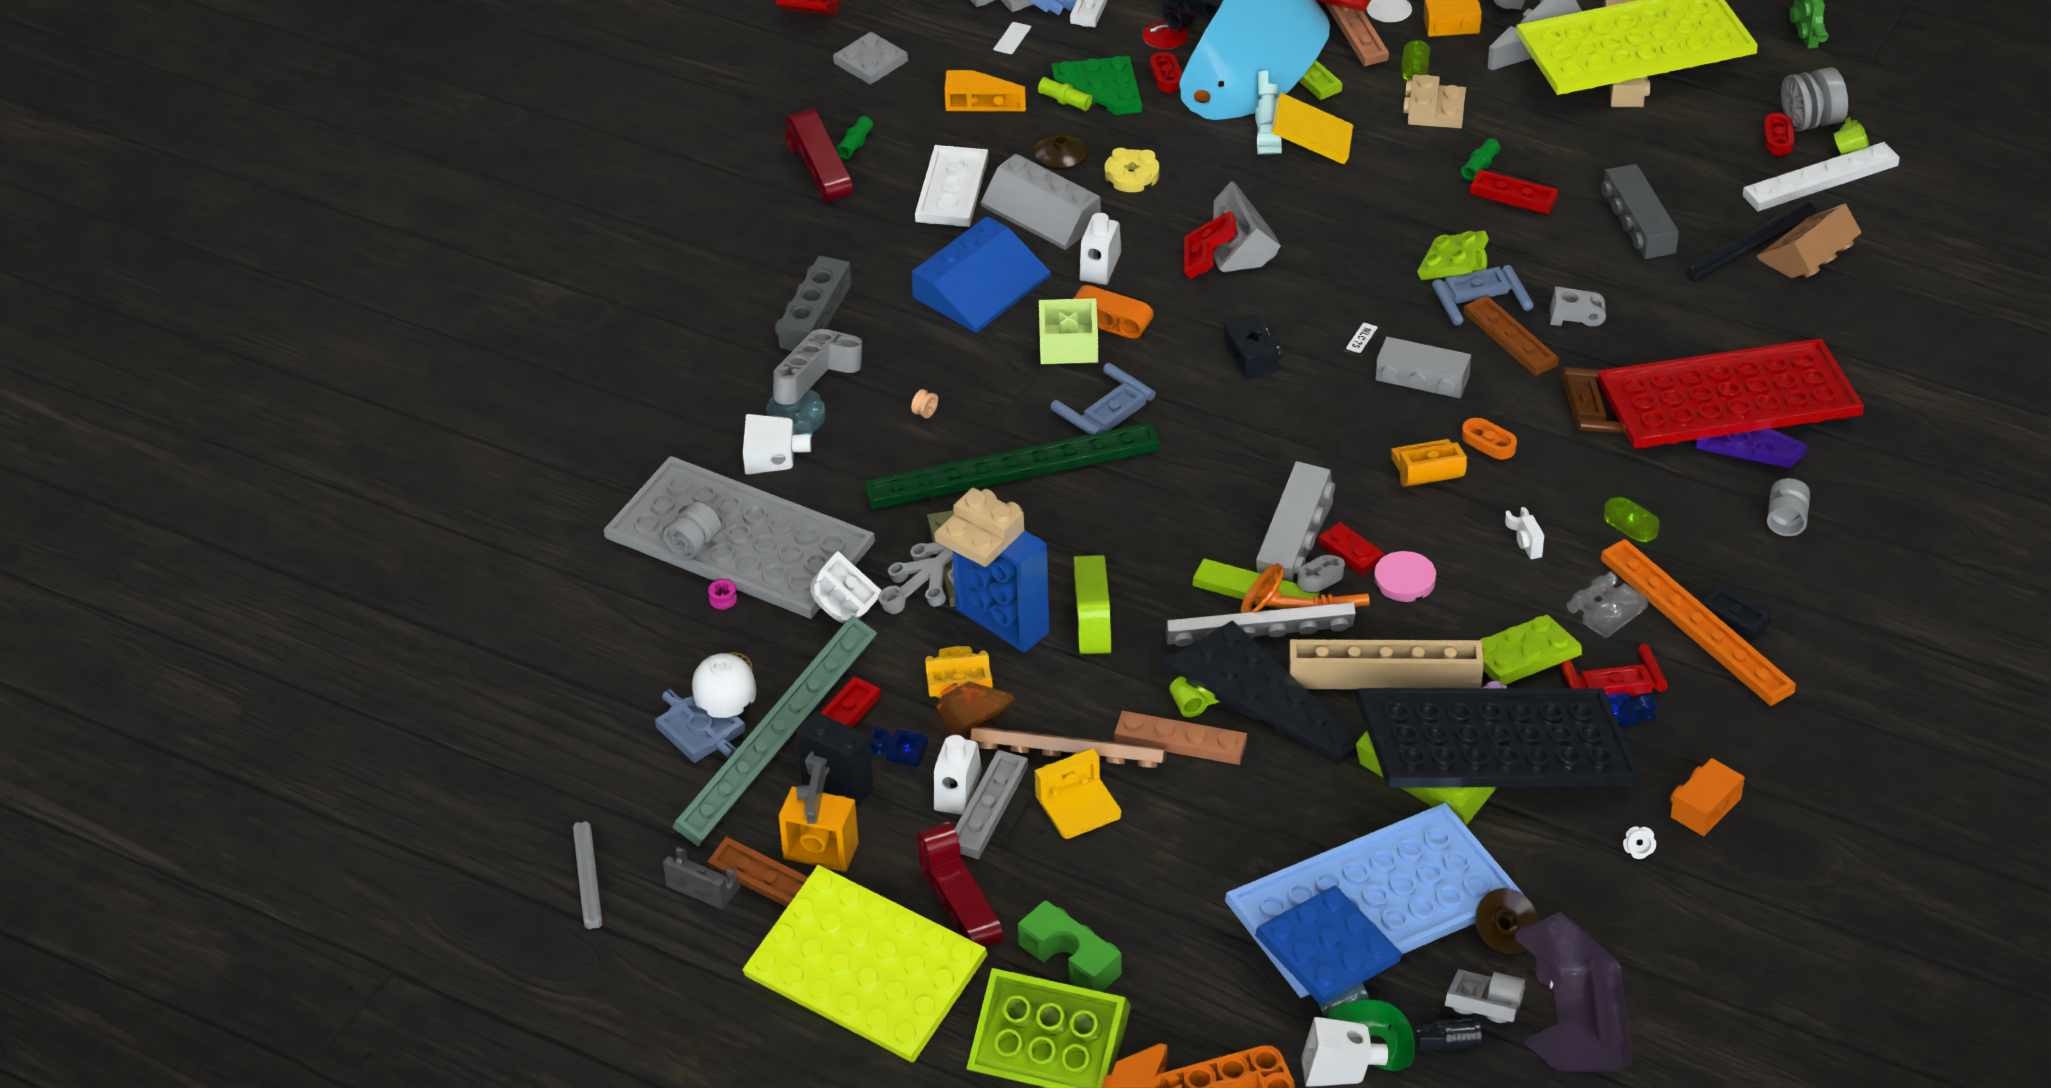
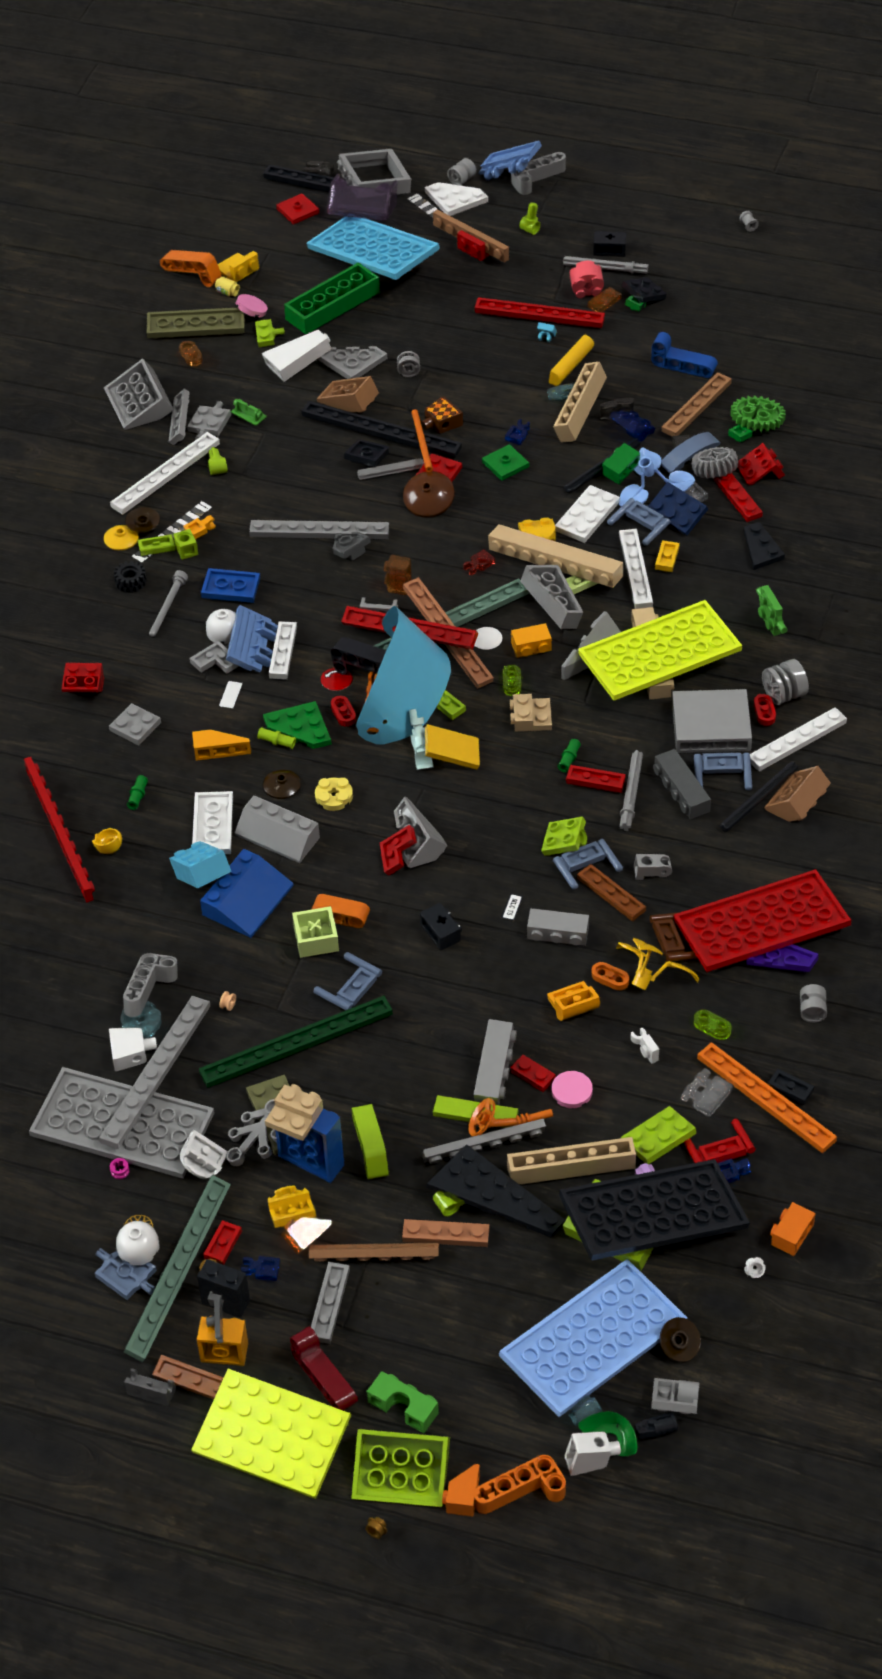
camera: 10 degrees left, 5 degrees up
light grey axle [573,821,602,929] -> none
light grey wheel [663,502,721,559] -> none
dark grey brick [775,256,852,351] -> none
dark red beam [785,108,853,203] -> none
white torso [934,735,982,815] -> none
yellow bracket [1035,748,1121,839] -> none
white torso [1080,213,1121,285] -> none
blue plate [1255,885,1402,1005] -> none
light grey beam [1297,555,1345,592] -> none
clear purple windscreen [1515,911,1632,1072] -> none
lime axle [1834,117,1869,155] -> none
none -> red plate [24,757,95,903]
none -> yellow hair [92,828,122,854]
none -> light grey plate [99,996,210,1149]
none -> medium azure brick [169,841,232,888]
none -> yellow plant [616,938,699,990]
none -> light grey axle [620,750,643,831]
none -> light grey brick [672,689,752,753]
none -> sand blue plate [694,753,752,791]

